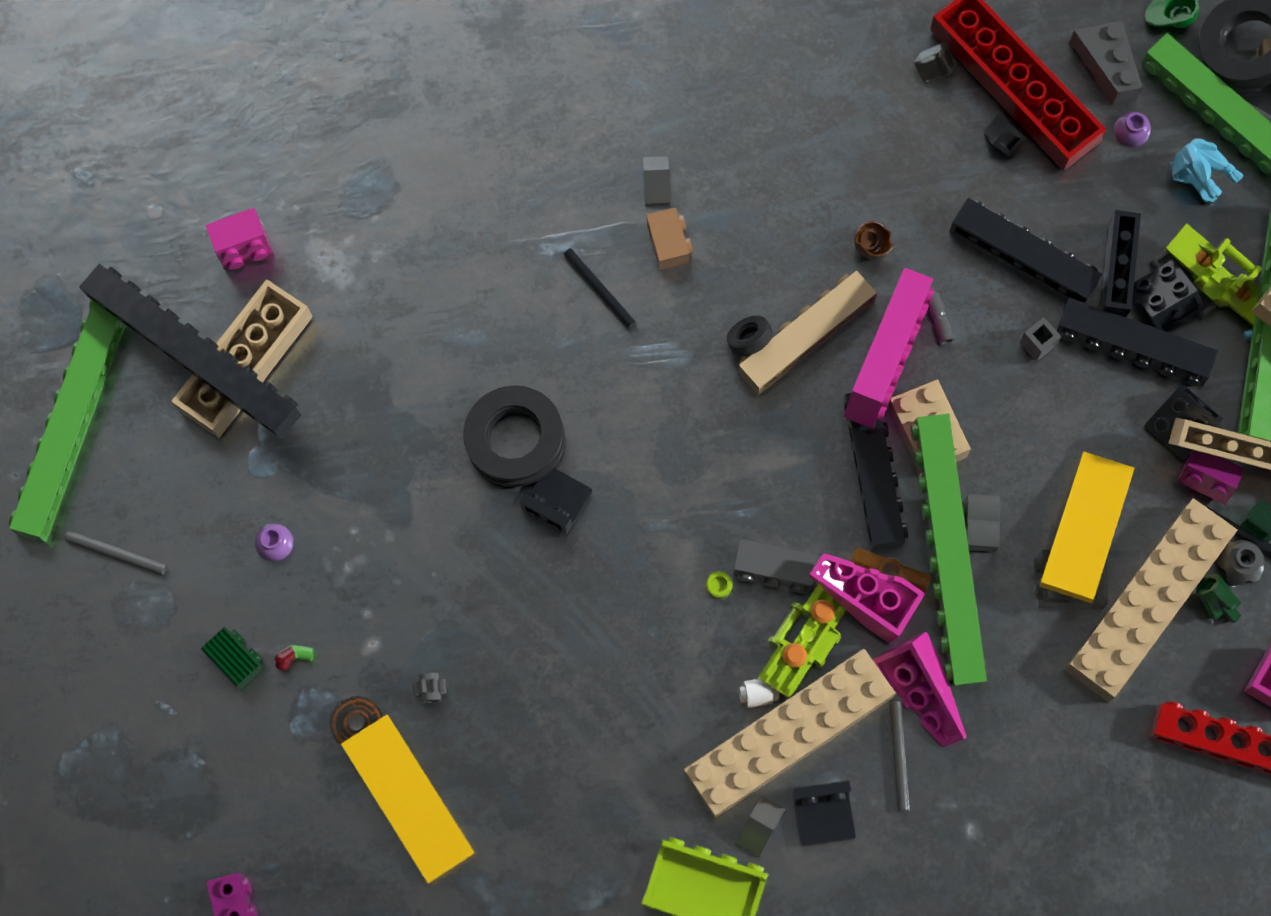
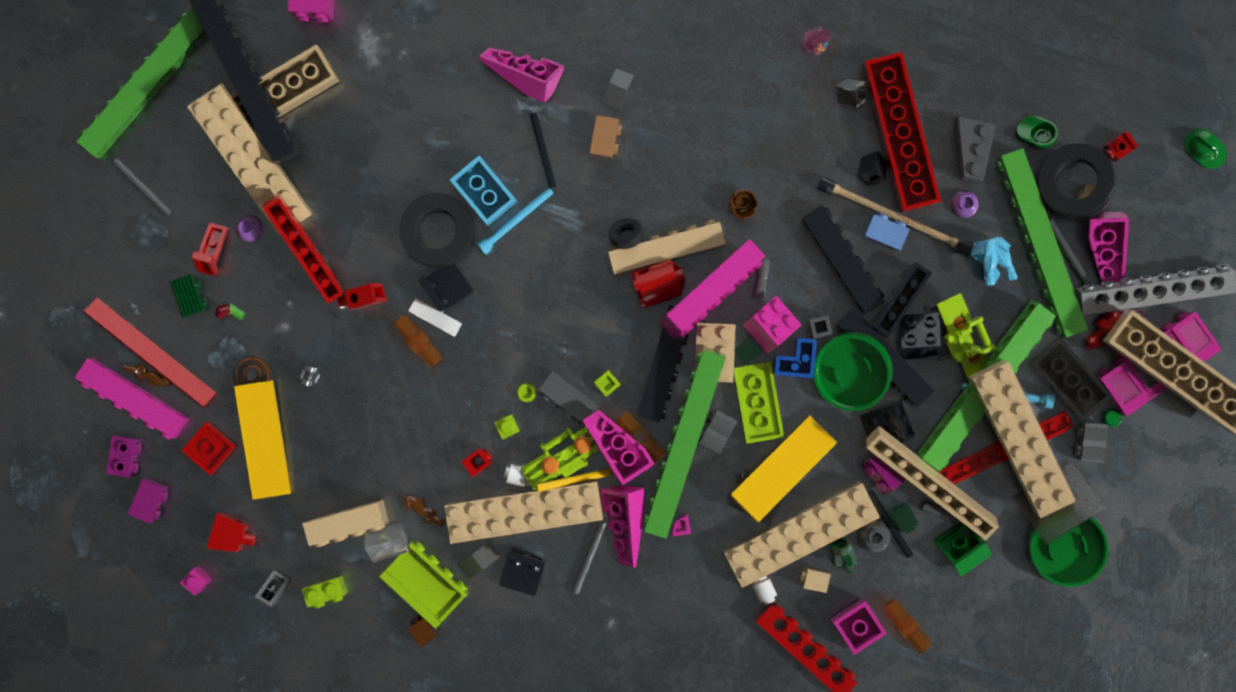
camera: 25 degrees right, 15 degrees up
none -> dark pink brick [75,358,190,439]
none -> tile [84,298,216,408]
none -> reddish brown animal [123,364,170,387]
none -> red plate [181,421,237,476]
none -> tan brick [187,83,312,236]
none -> red bracket [192,222,229,277]
none -> red brick [262,193,344,303]
none -> tan brick [303,500,389,548]
none -> red torso [337,283,387,310]
none -> clear brick [364,523,409,563]
none -> clear orange piece [393,315,444,368]
none -> reddish brown animal [403,495,445,528]
none -> white sticker [409,298,462,337]
none -> medium azure brick [450,156,517,226]
none -> red brick [461,448,492,477]
none -> medium azure piece [476,188,553,254]
none -> dark pink wedge [479,48,565,103]
none -> lime plate [494,414,520,440]
none -> yellow bar [536,468,611,492]
none -> lime plate [594,370,621,397]
none -> red cylinder [630,259,686,308]
none -> dark pink tile [671,514,691,536]
none -> lime plate [734,362,784,444]
none -> clear green brick [735,335,763,364]
none -> dark pink brick [742,296,801,354]
none -> white brick [752,576,777,605]
none -> blue brick [773,338,817,378]
none -> tan brick [800,567,831,593]
none -> clear pink head [803,26,833,55]
none -> green brick [814,332,893,411]
none -> tan hose [817,175,974,257]
none -> medium blue brick [863,213,910,252]

